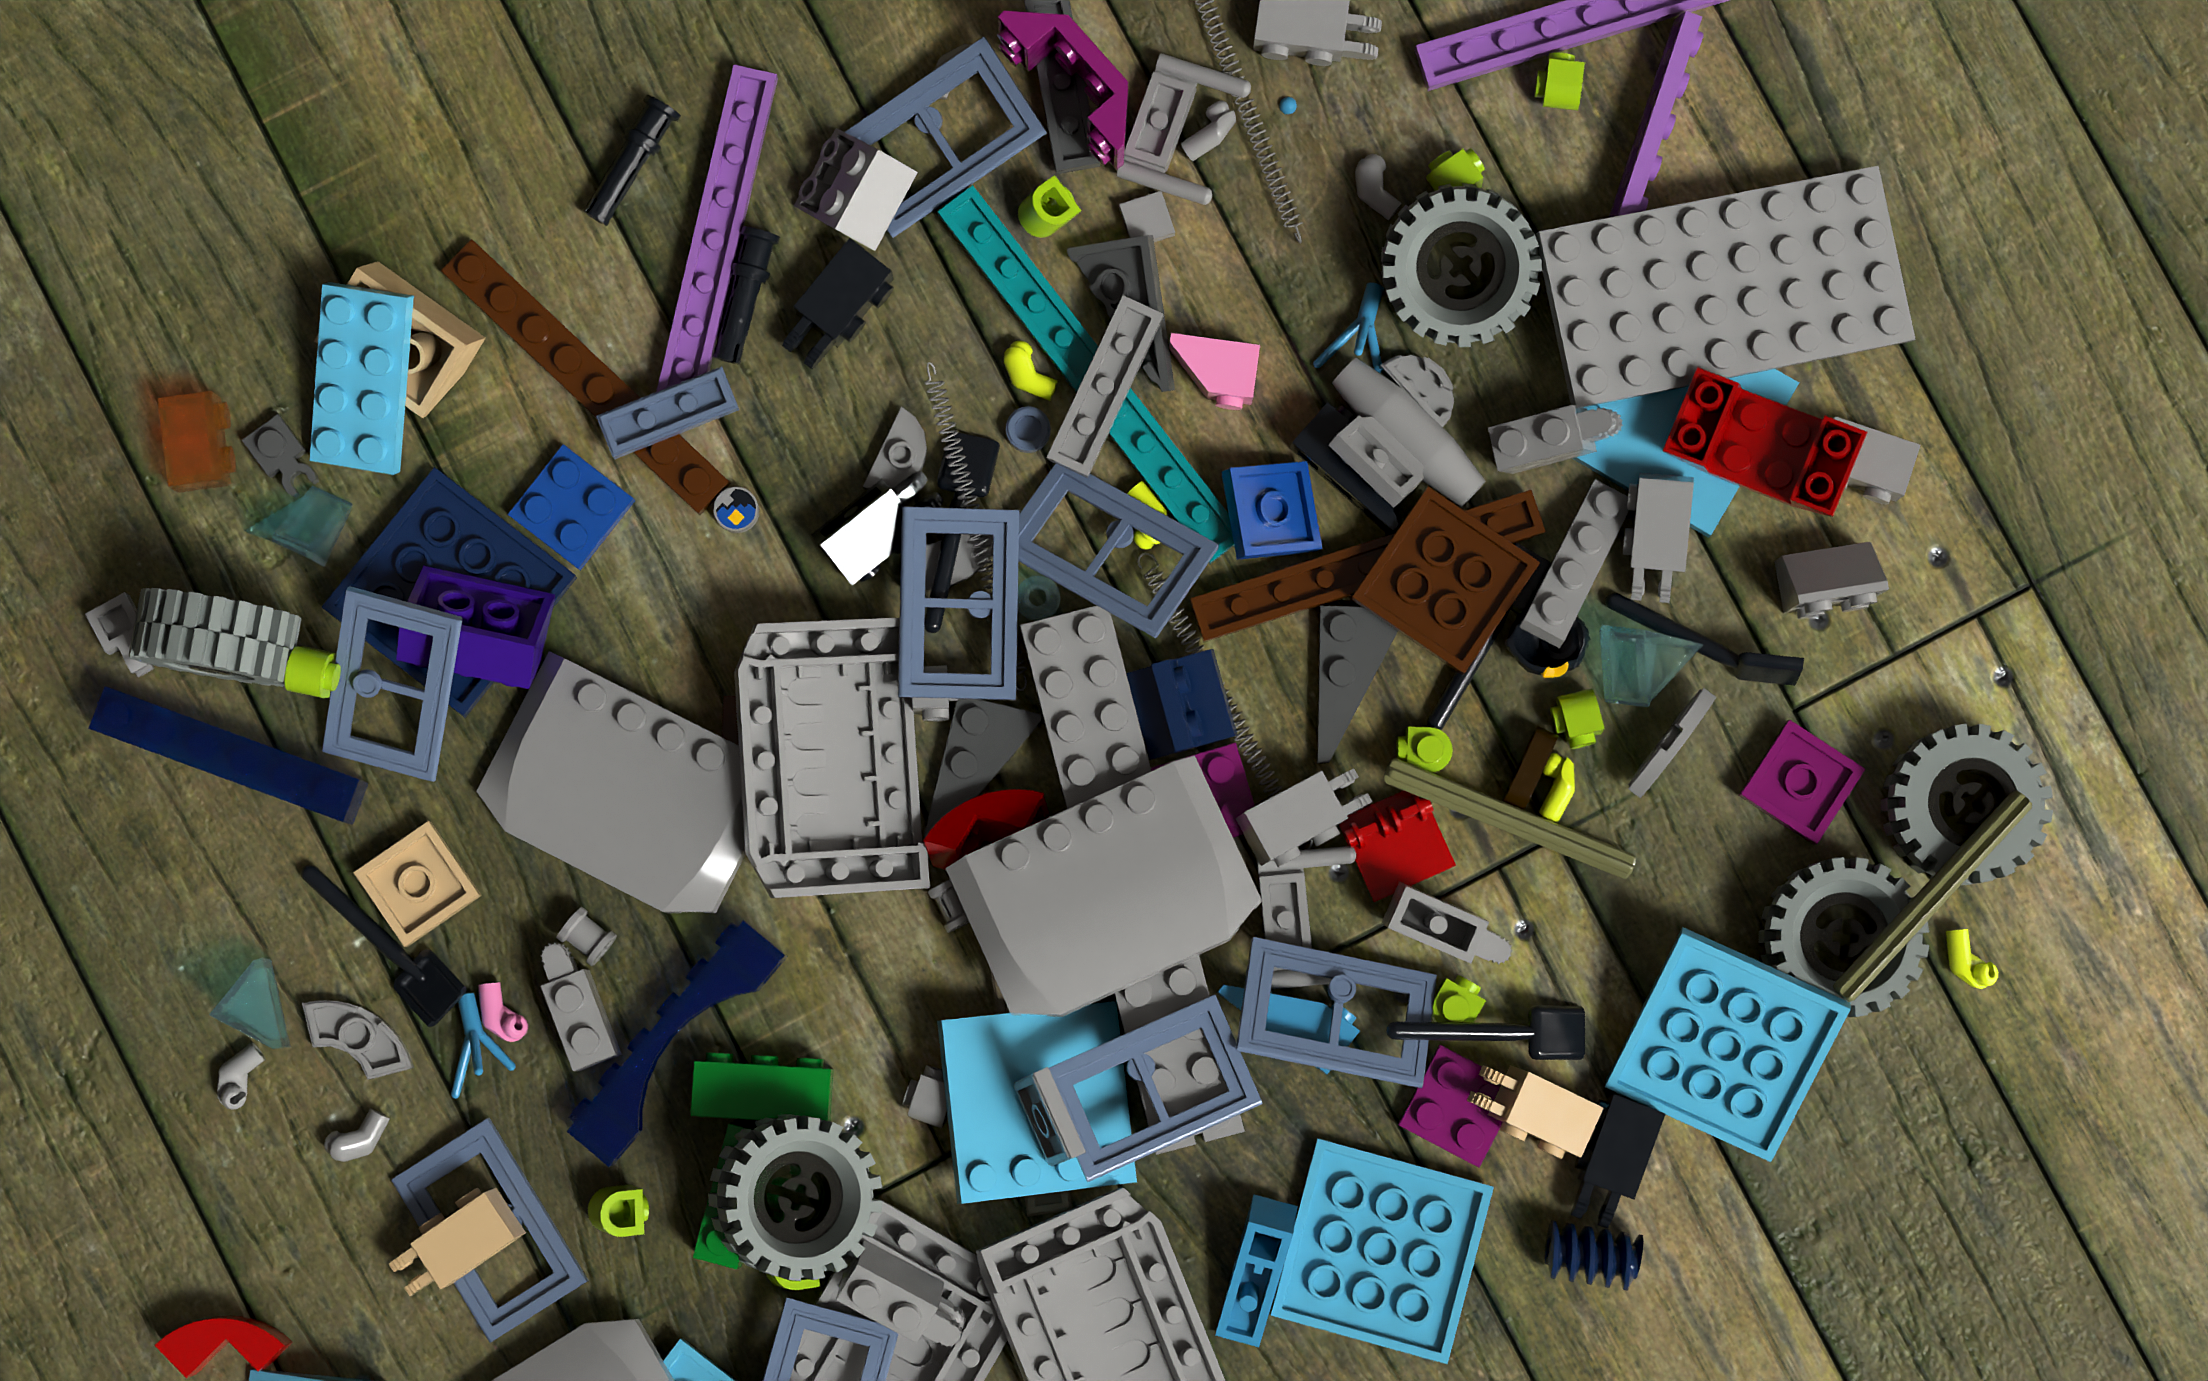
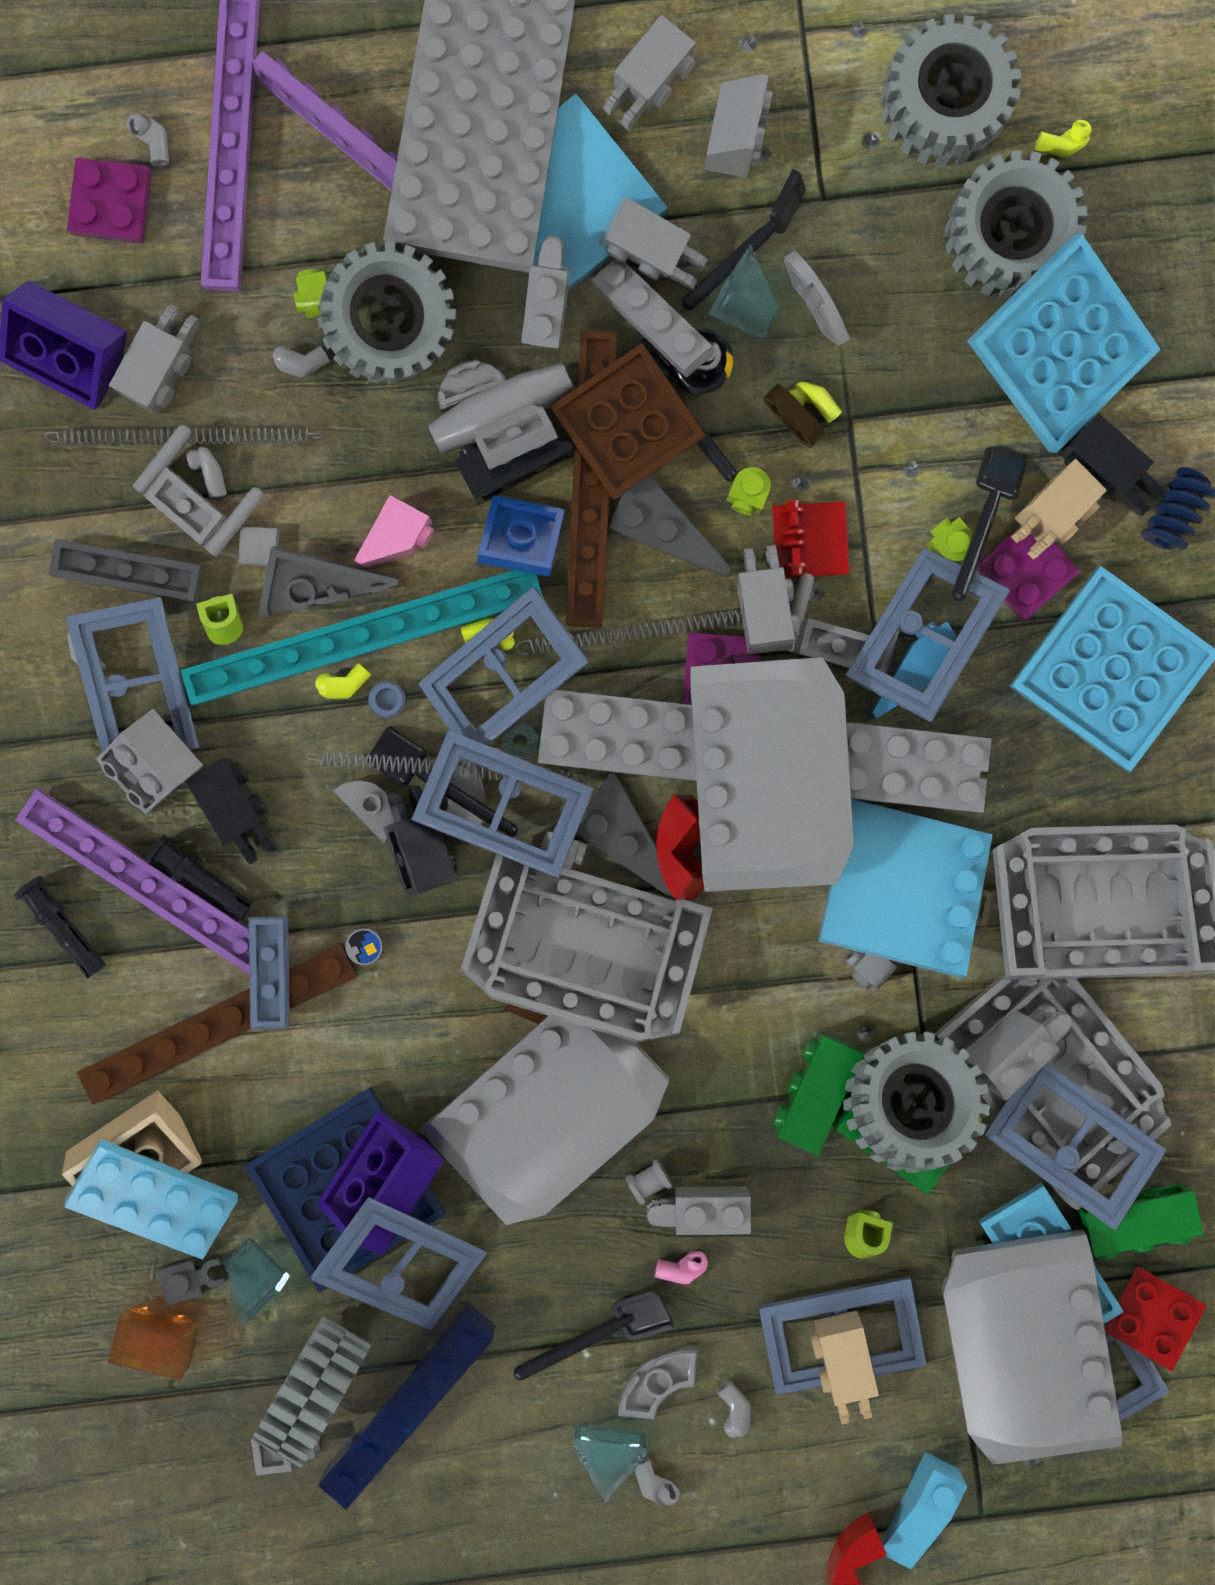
camera: 65 degrees left, 5 degrees up
lime plate [285,646,341,698] -> none
tan plate [353,821,482,947] -> none
dark azure plant [451,993,516,1099] -> none
blue plate [508,444,635,571] -> none
clear blue arch [567,920,788,1167] -> none
light grey bush [928,879,970,933] -> none
magenta slope [997,11,1128,170] -> none
light grey tile [1013,1067,1086,1166] -> none
light grey plate [1047,295,1164,478] -> none
sand blue door [1049,994,1262,1182] -> none
dark blue bracket [1126,649,1238,760] -> none
dark azure slope [1215,1194,1298,1347] -> none
dark azure piece [1279,97,1297,114] -> none
dark azure plant [1313,283,1384,373] -> none
light grey hinge [1381,882,1513,964] -> none
olive axle [1383,758,1636,879] -> none
lime plate [1535,52,1585,111] -> none
lime plate [1550,688,1605,749] -> none
red slope [1663,367,1868,517] -> none
magenta plate [1738,720,1865,845] -> none
olive axle [1833,790,2032,1002] -> none

